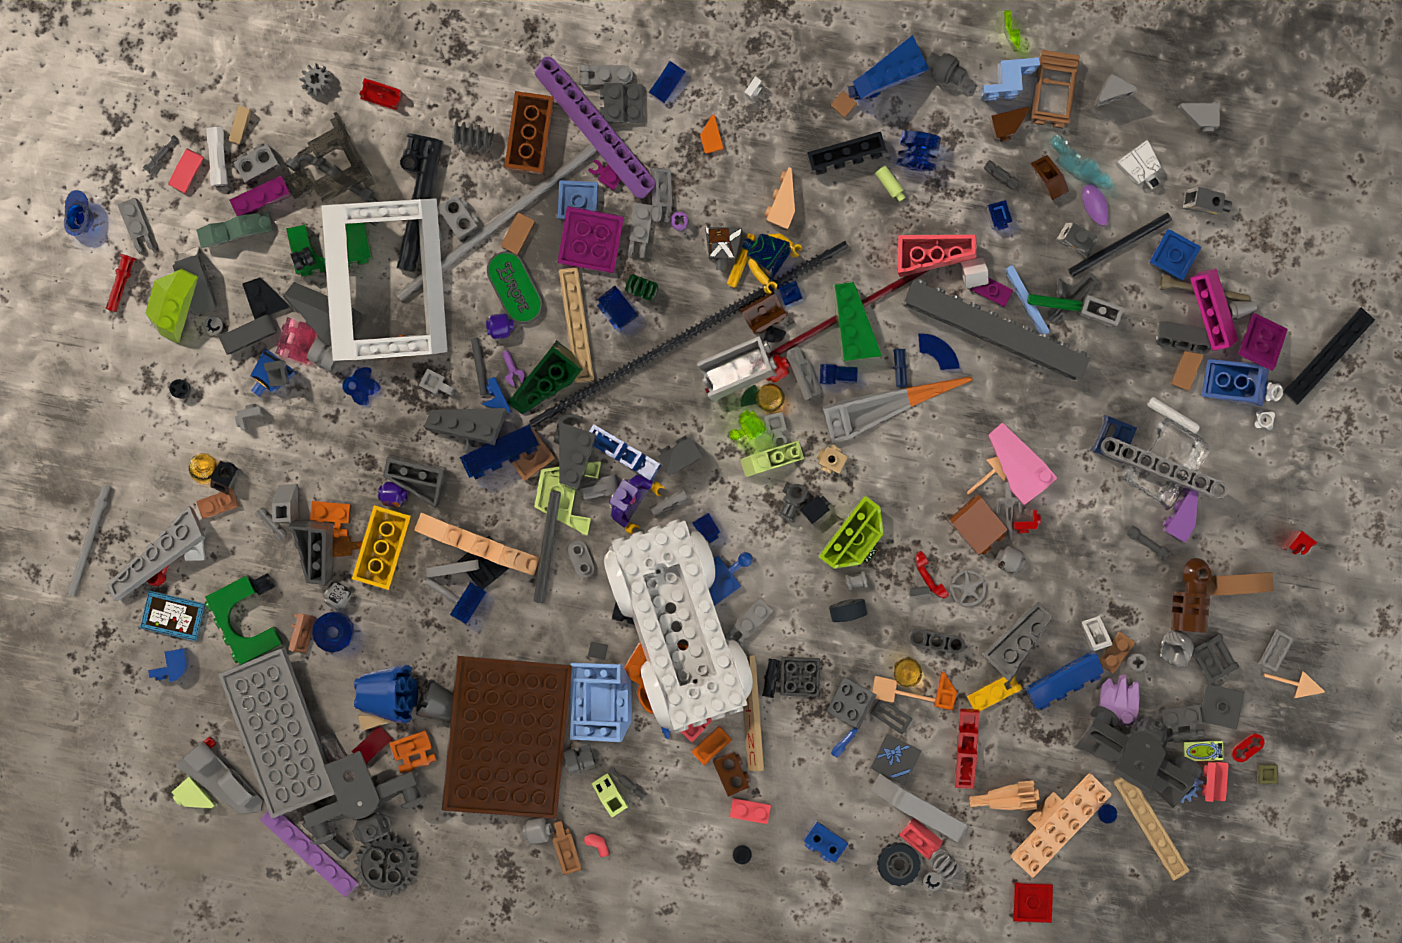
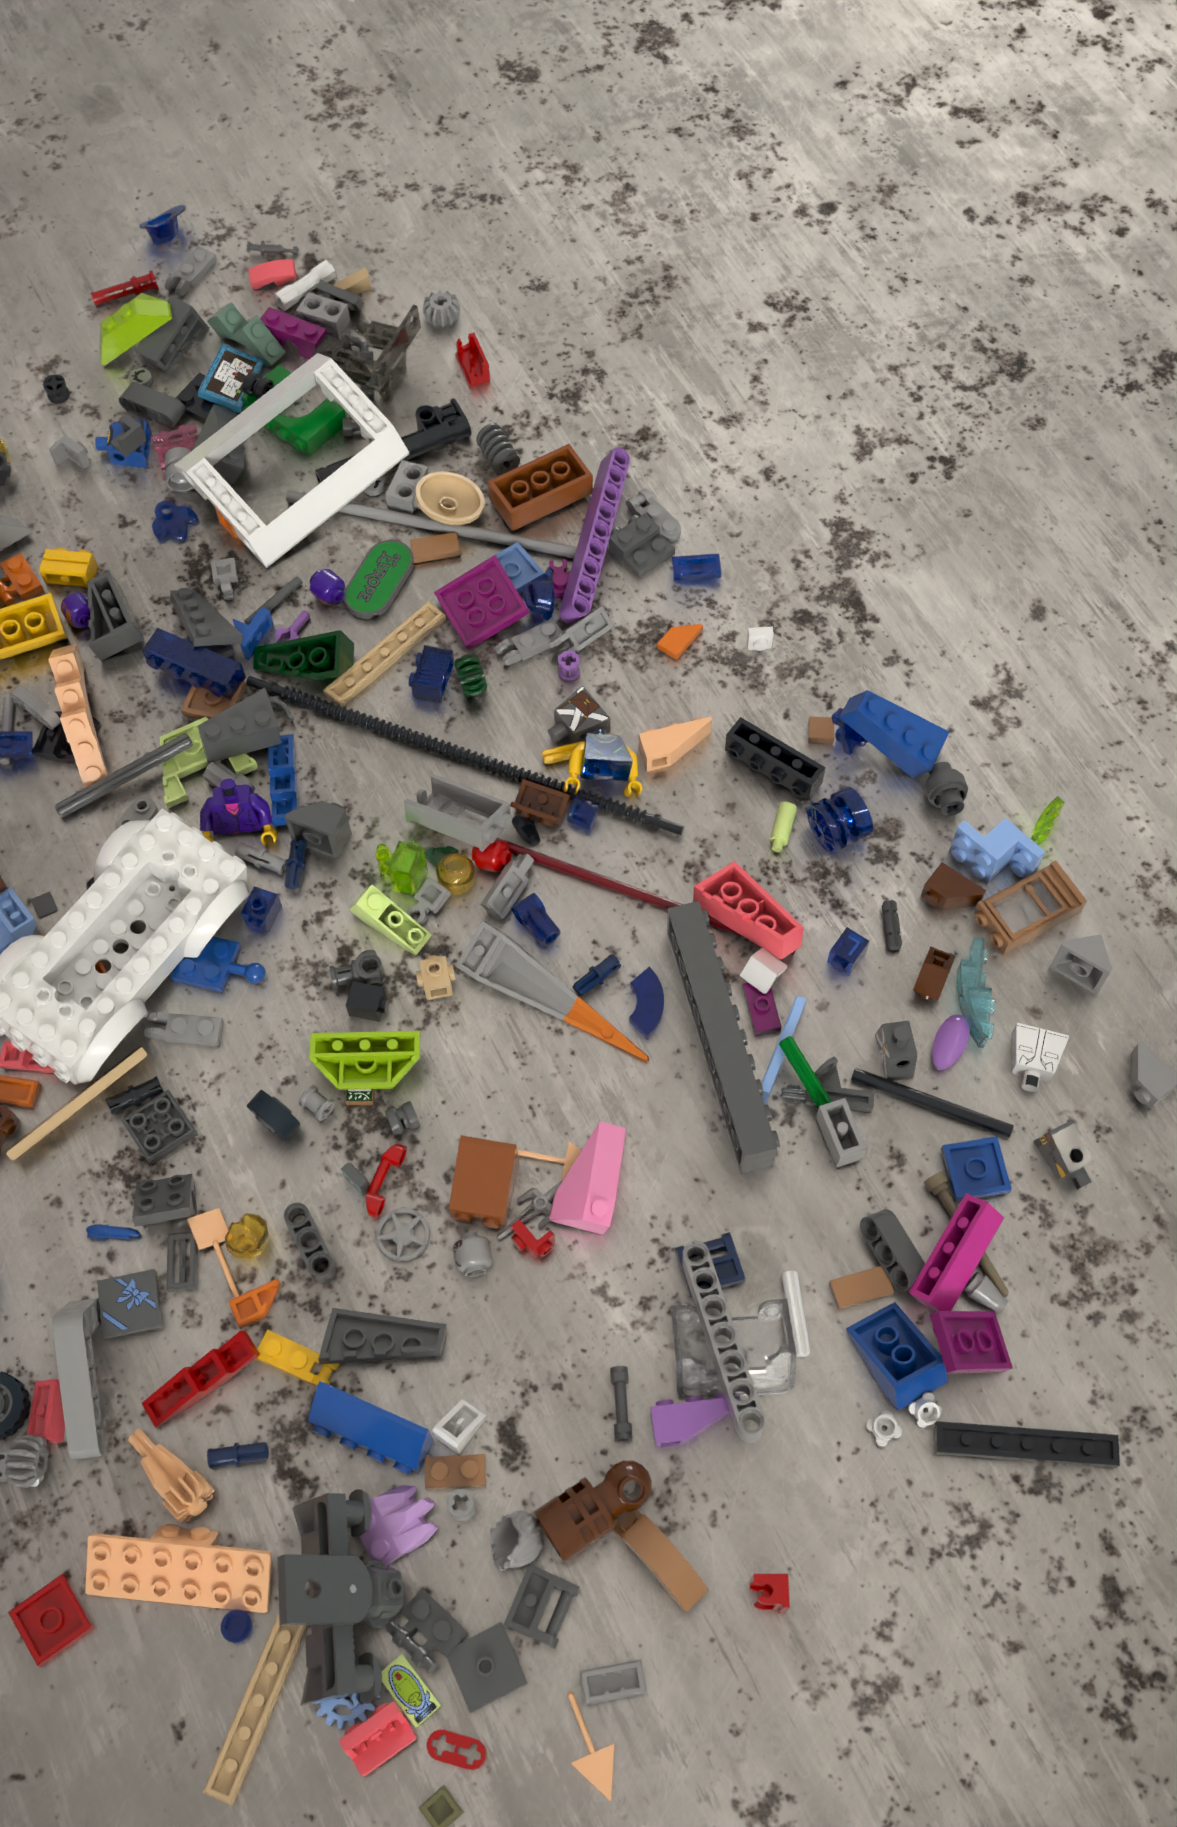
camera: 50 degrees right, 25 degrees down
green wedge [832,281,882,361] -> none
none -> yellow brick [39,547,98,587]
none -> tile [197,344,264,413]
none -> dark blue axle [207,1442,269,1468]
none -> dark blue axle [284,839,307,890]
none -> dark grey plate [317,280,364,311]
none -> dark grey wheel [385,1101,420,1136]
none -> tan dish [415,472,485,525]
none -> clear blue piece [523,567,555,620]

